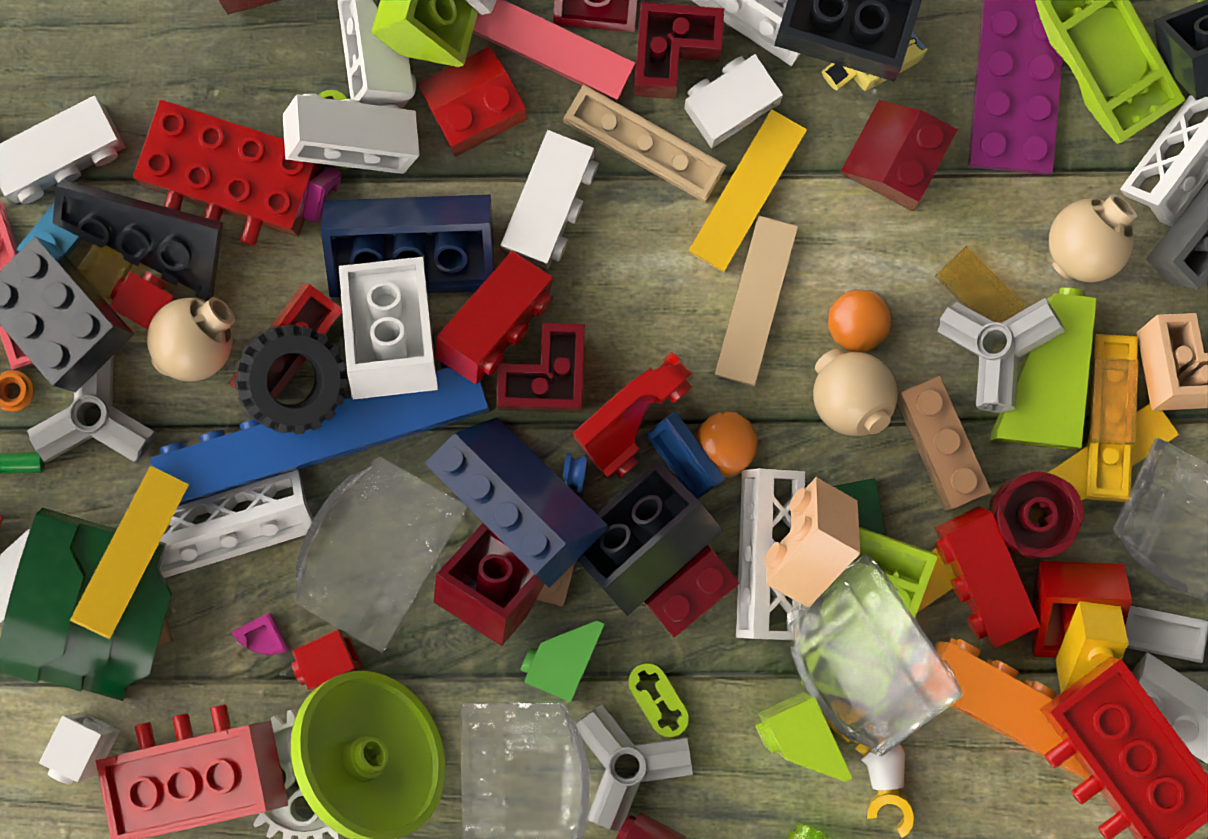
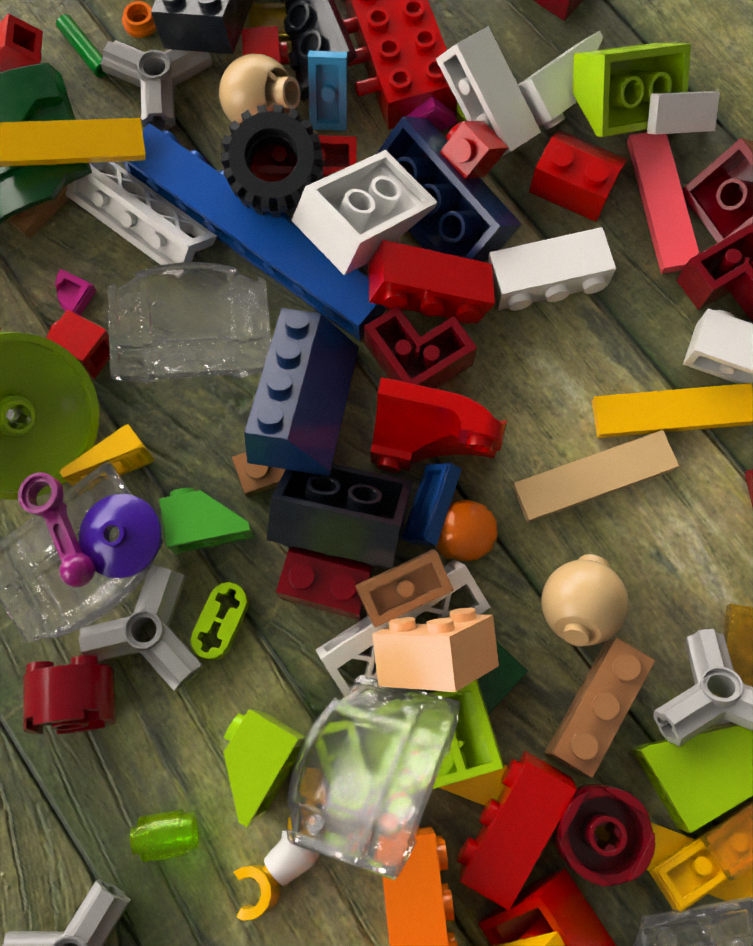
camera: 55 degrees right, 10 degrees down
dark red slope [433,523,544,646] -> none
blue bush [562,453,587,493] -> none
tan tile [563,84,726,203] -> none
orange hair [827,289,892,352] -> none
none -> magenta piece [18,472,95,587]
none -> yellow slope [59,424,155,492]
none -> dark purple dish [79,494,162,579]
none -> dark azure plate [308,50,347,131]
none -> medium nougat plate [355,550,454,627]
none -> red brick [440,121,509,179]

